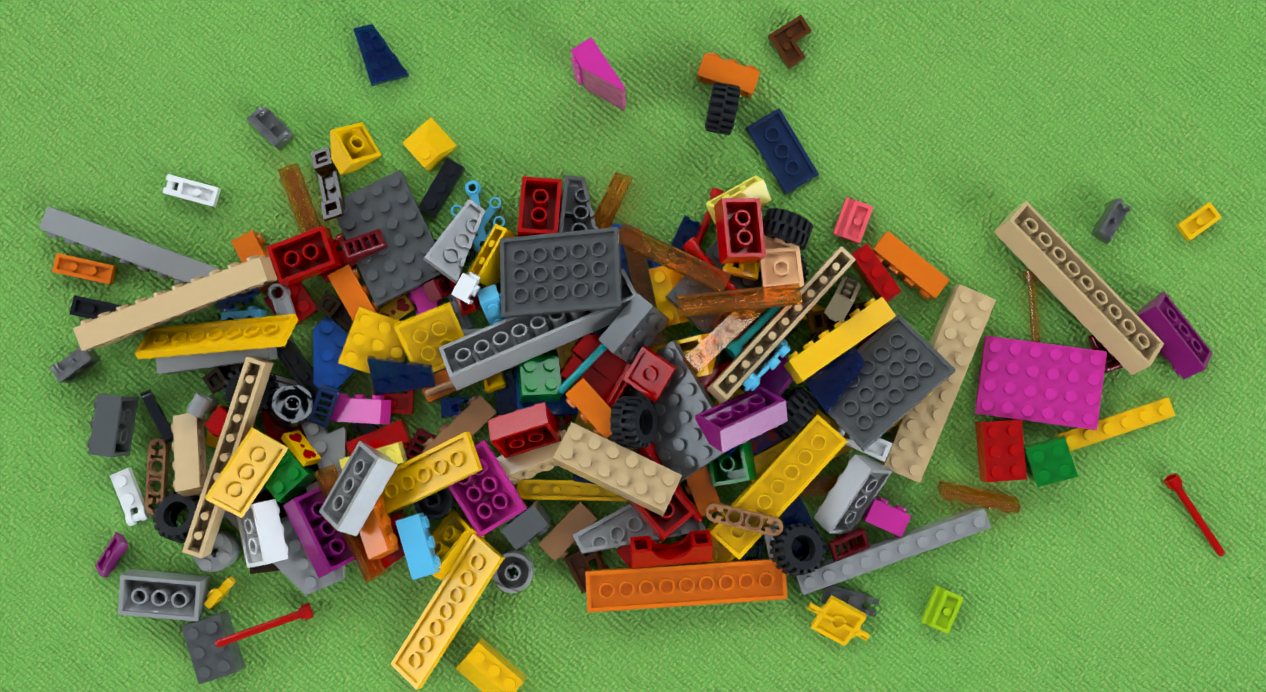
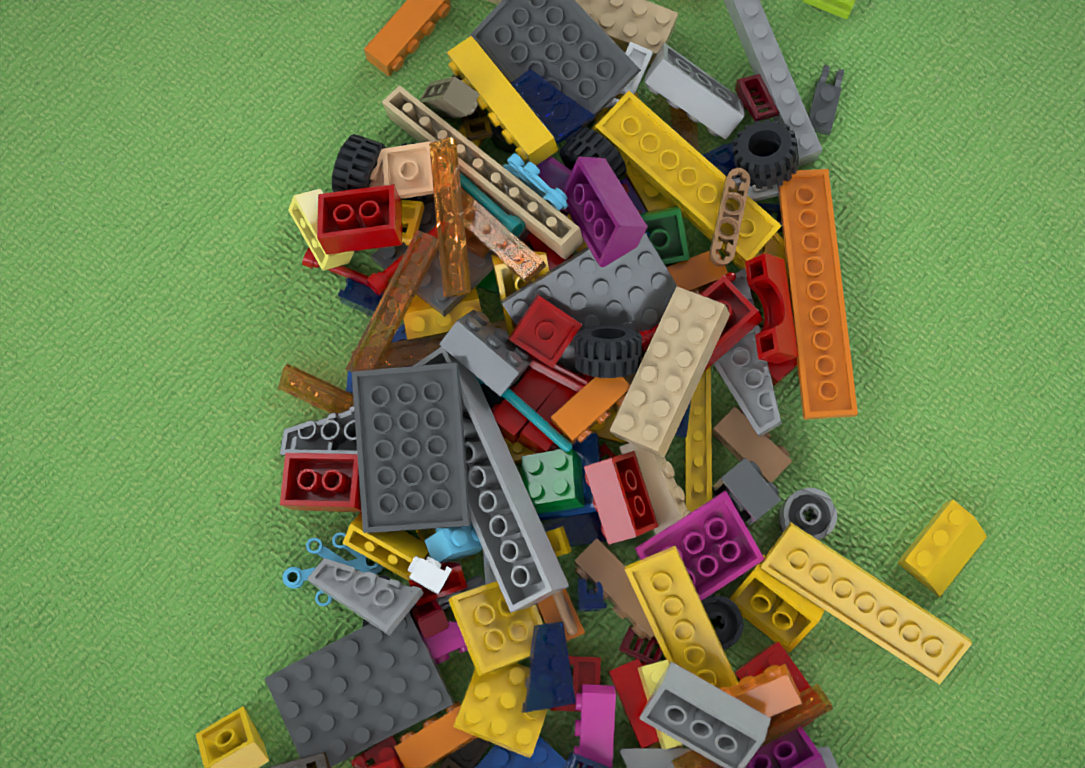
camera: 90 degrees left, 10 degrees down
dark red slope [340,228,388,263] -> none
black tile [350,423,379,434] -> none
clear blue wing [353,24,409,86] -> none
yellow tile [378,294,416,320] -> none
medium azure brick [395,513,441,580] -> none
yellow slope [402,117,457,172] -> none
black plate [418,158,465,219] -> none
reddish brown plate [564,550,610,594] -> none
dark pink slope [570,37,626,110] -> none
orange brick [696,52,760,98] -> none
black tyre [705,82,740,136] -> none
dark blue tile [745,108,819,195] -> none
reddish brown plate [768,15,812,70] -> none
yellow plate [807,595,870,646] -> none
coral plate [832,197,873,244] -> none
red brick [851,243,902,302] -> none
dark pink brick [861,496,911,538] -> none

